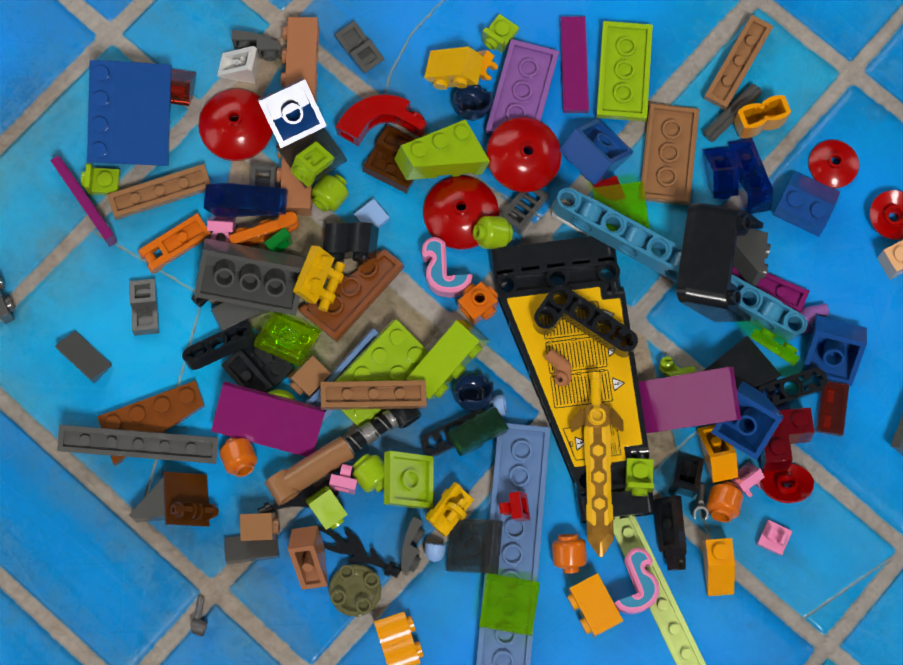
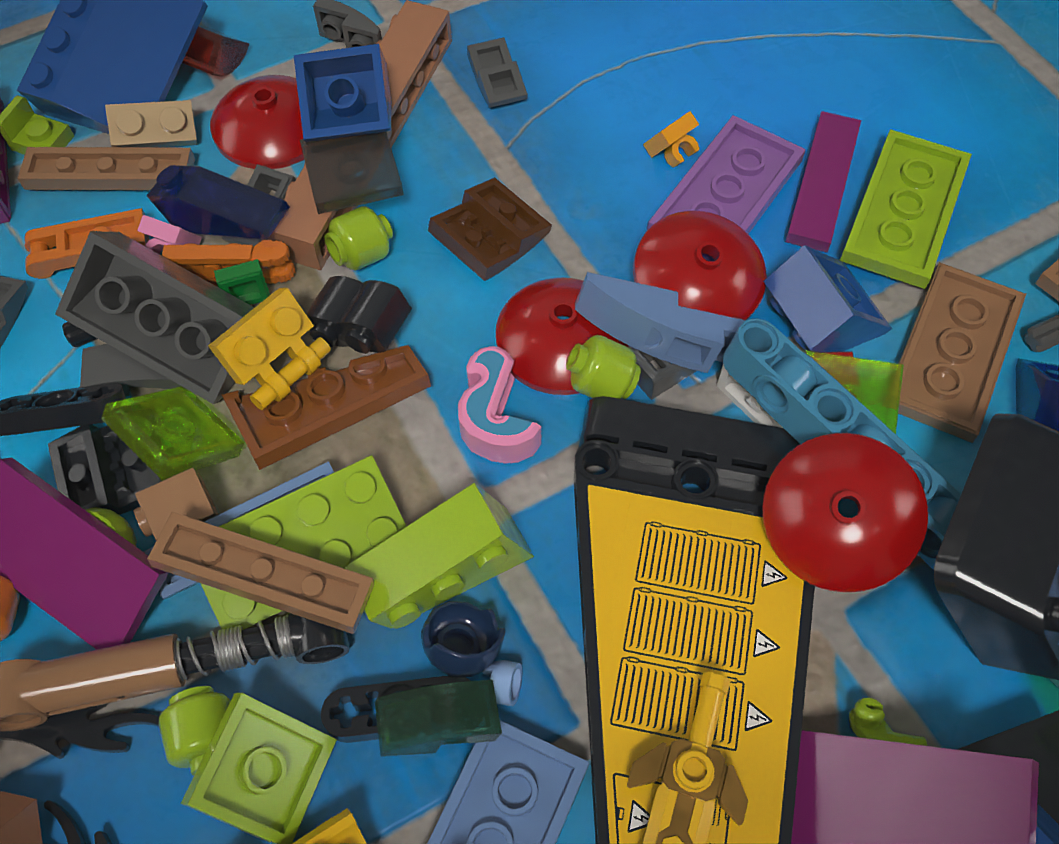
camera: 20 degrees right, 15 degrees down
white slope [217,46,260,84] -> none
lime bracket [291,141,335,187] -> none
lime brick [305,485,348,530] -> none
bright pink tile [329,464,357,495] -> none
red arch [336,95,427,147] -> none
light blue tile [354,199,390,228] -> none
lime wedge [394,119,490,180] -> none
yellow brick [424,46,484,90] -> none
dark blue hair [453,85,492,121] -> none
orange brick [457,282,498,326] -> none
lime bracket [482,14,519,53] -> none
black beam [533,285,638,357] -> none
nougat arm [545,349,572,386] -> none
none -> tan plate [105,100,197,147]
none -> medium blue slope [575,272,746,373]
none -> red dish [762,433,928,593]

